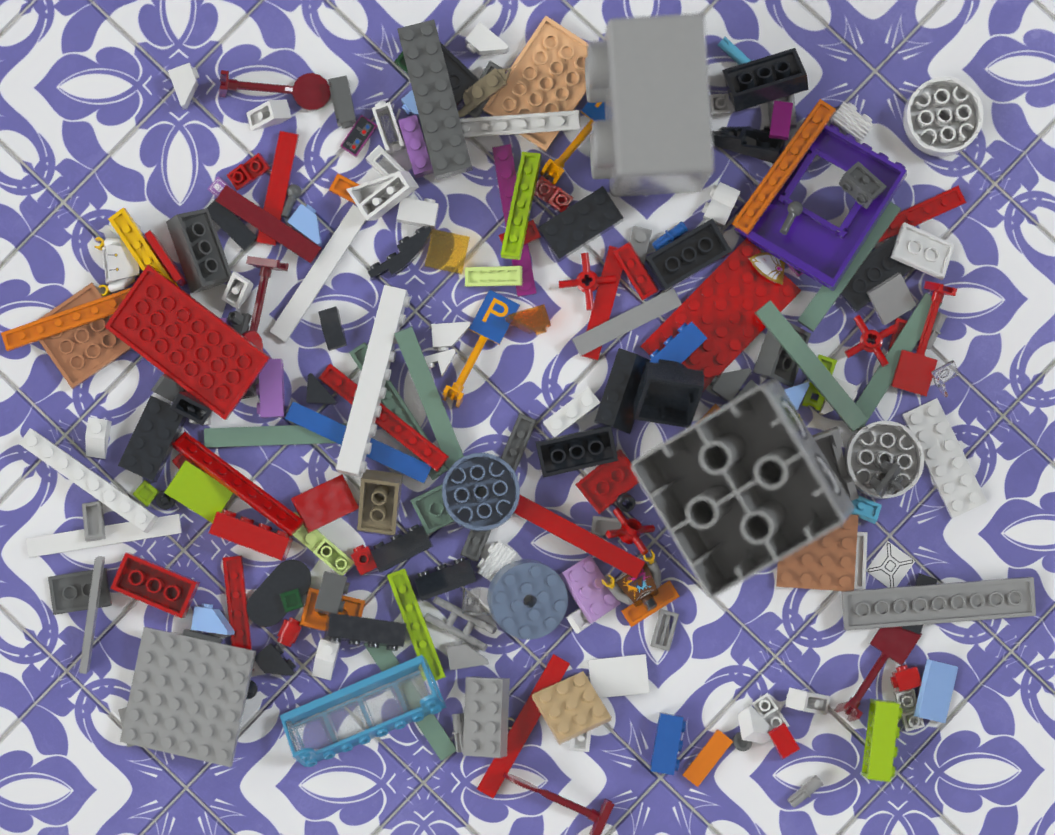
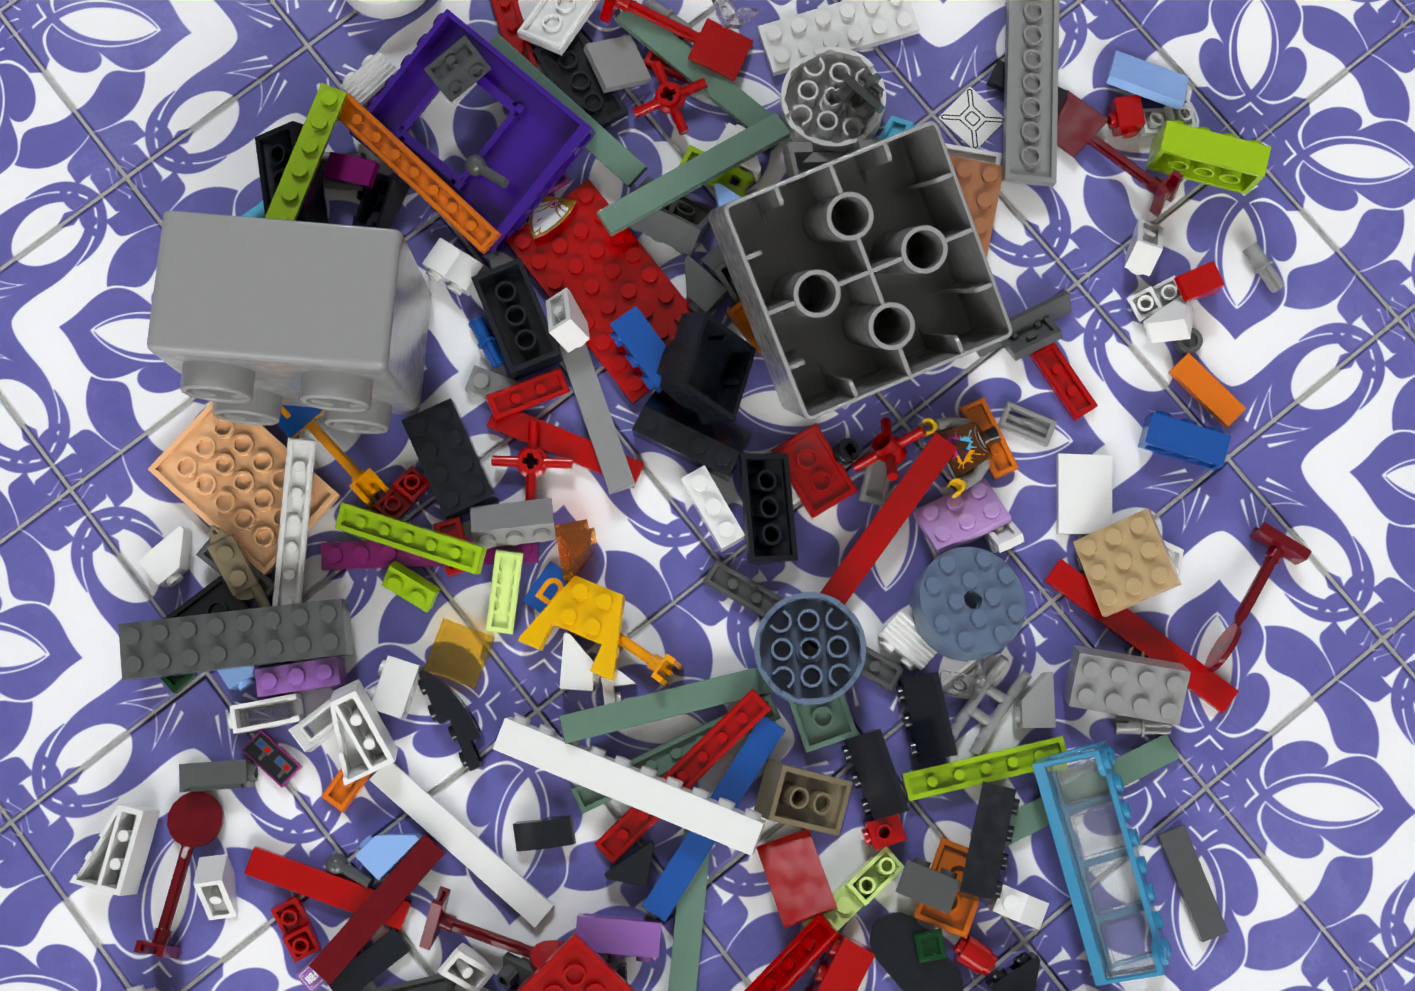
camera: 80 degrees left, 5 degrees down
none -> white wedge [70,804,160,896]
none -> lime plate [265,83,347,221]
none -> lime plate [382,561,441,613]
none -> light grey brick [470,498,556,549]
none -> yellow wing [518,575,626,682]
none -> white slope [546,287,590,353]
none -> dark grey bracket [976,291,1072,361]
none -> red tile [1030,342,1098,421]
none -> dark grey tile [1156,825,1228,942]

